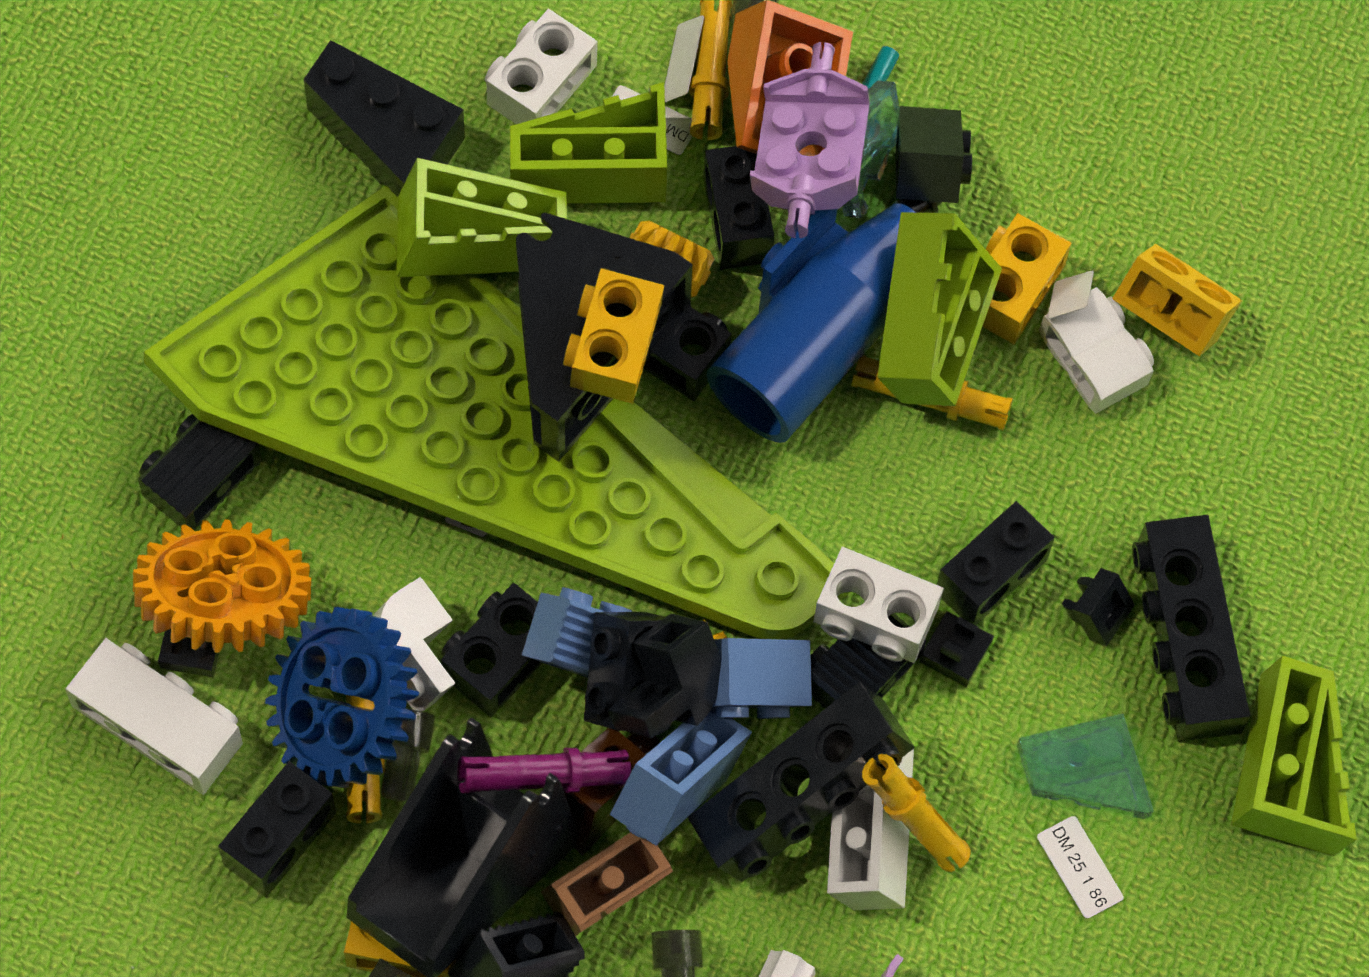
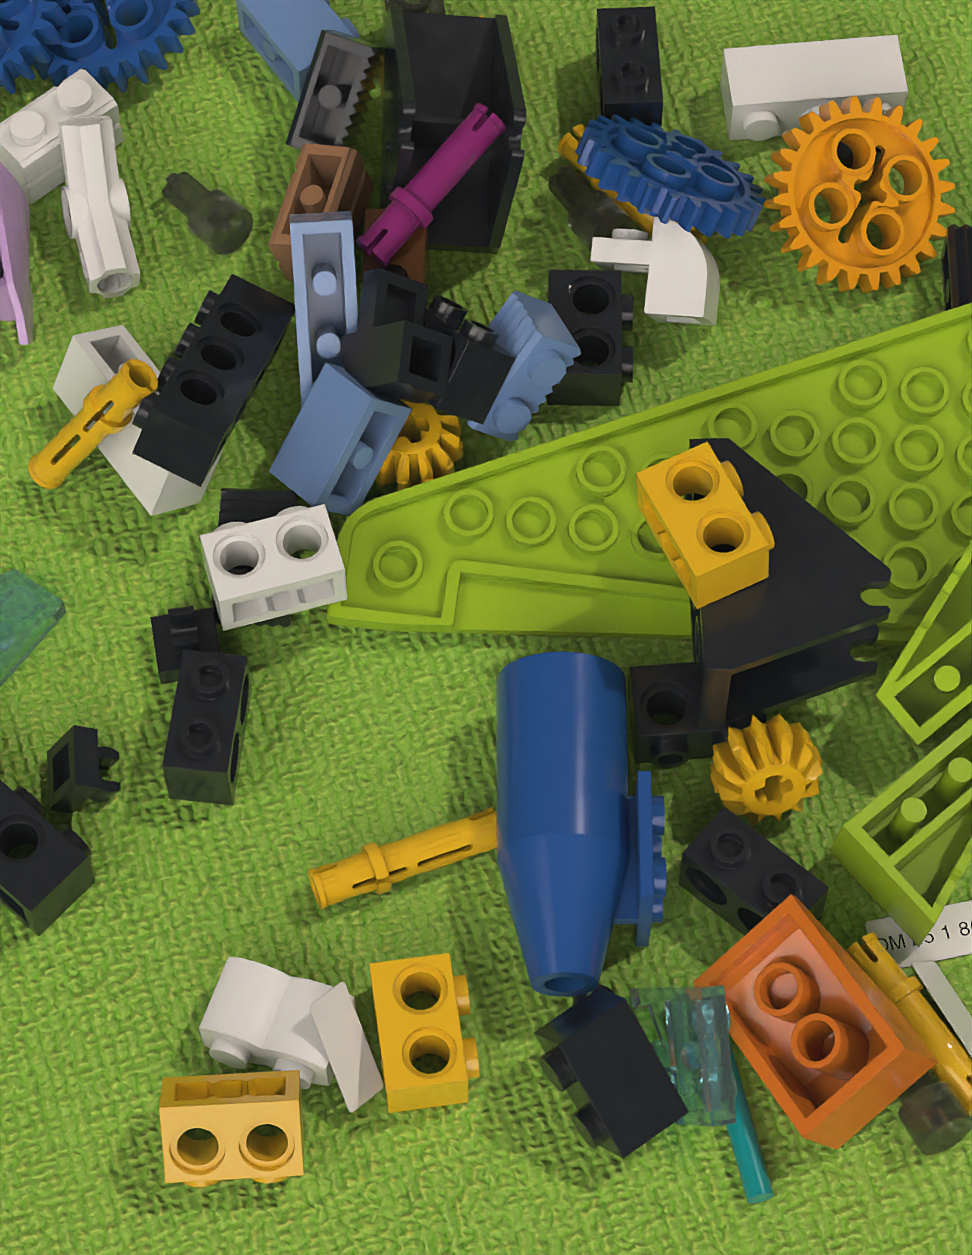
camera: 145 degrees right, 5 degrees down
lavender plate [750,42,870,238] -> none
lime wedge [877,212,1002,406] -> none

